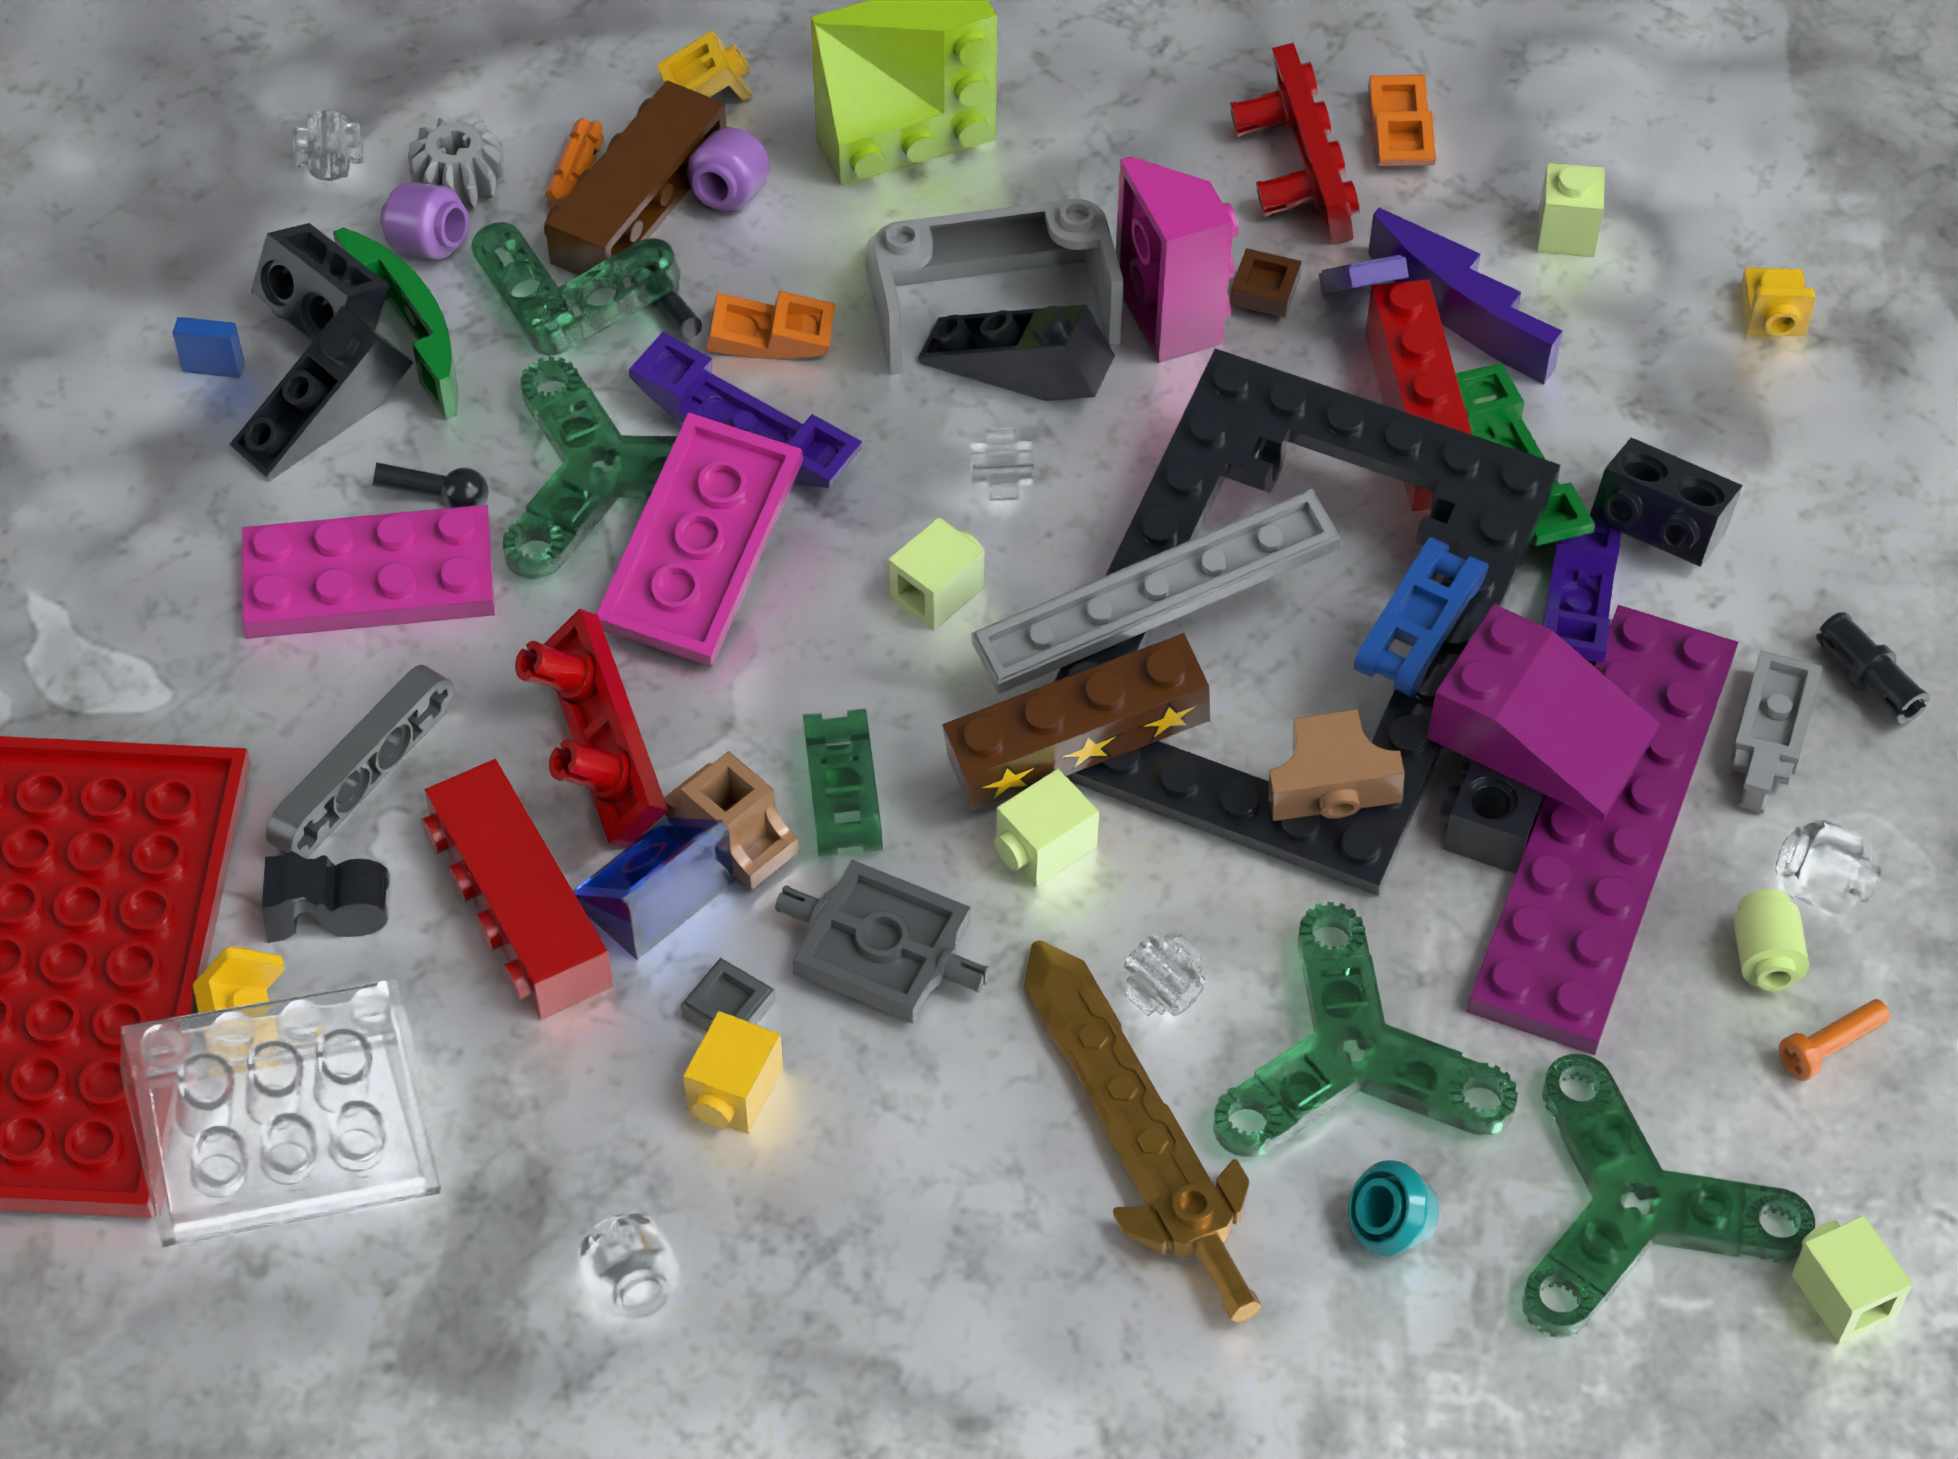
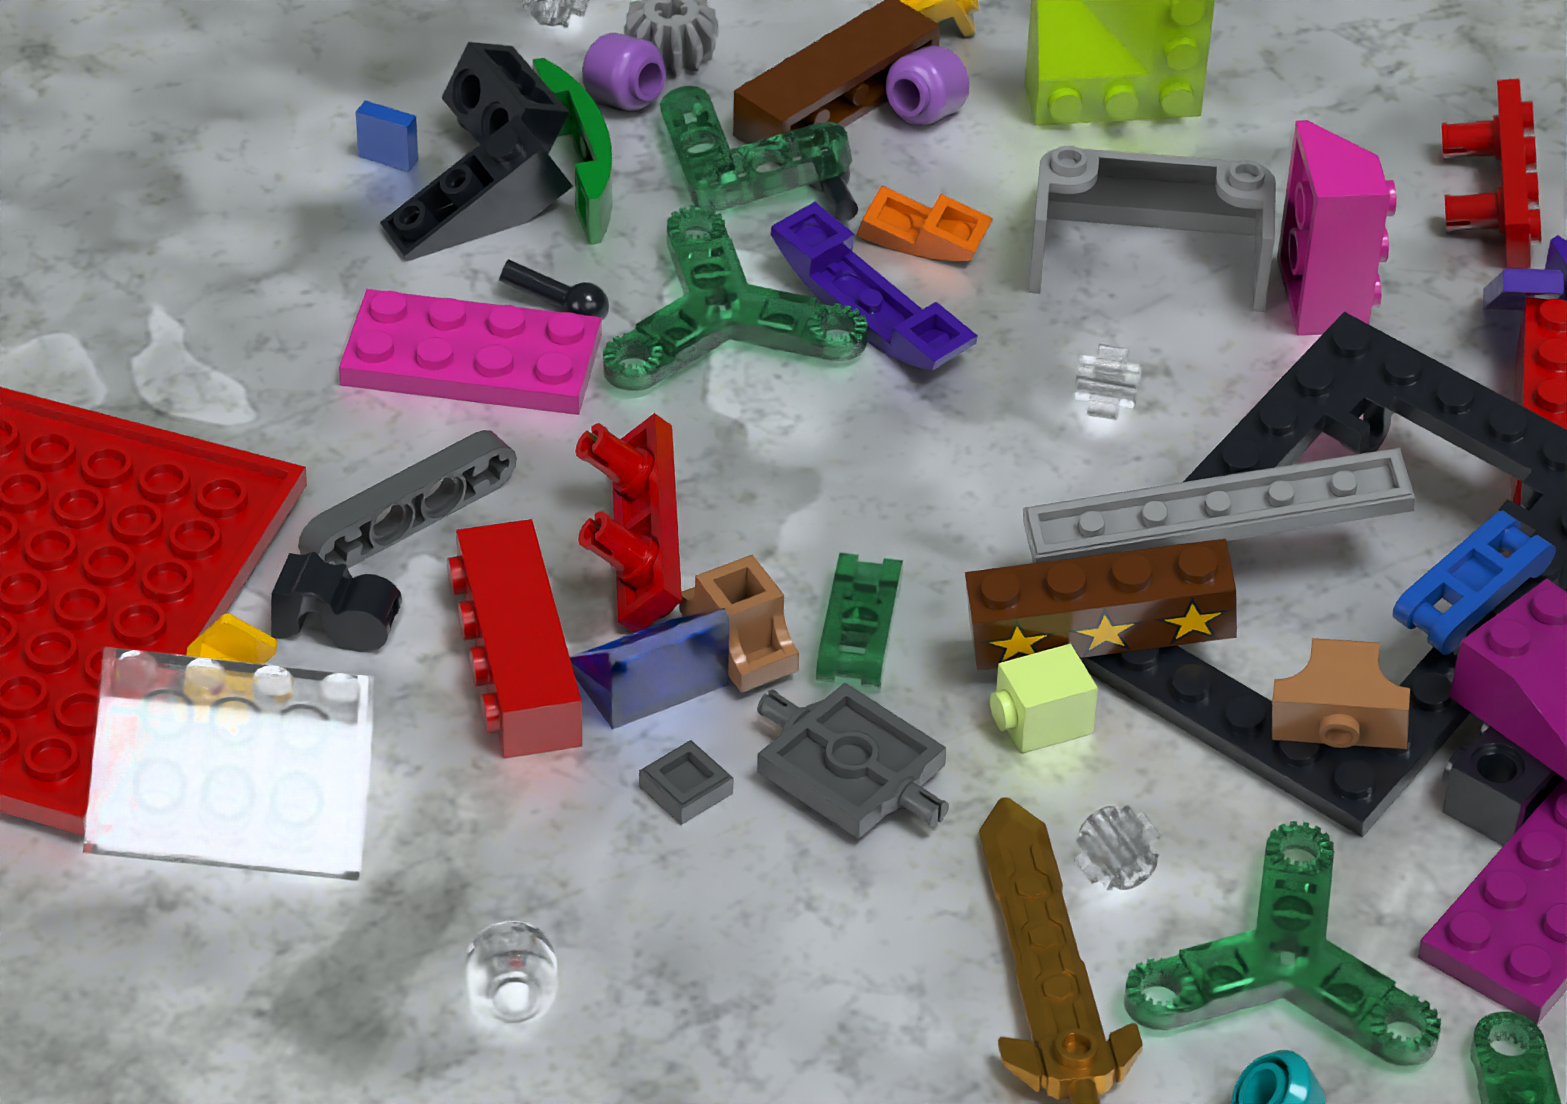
camera: 15 degrees right, 10 degrees down
orange axle [545,118,604,209] -> none
dark pink plate [596,412,803,667] -> none
yellow brick [683,1011,783,1134] -> none
yellowish green brick [888,517,985,630] -> none
black slope [918,304,1115,401] -> none
reddish brown plate [1230,248,1302,318] -> none

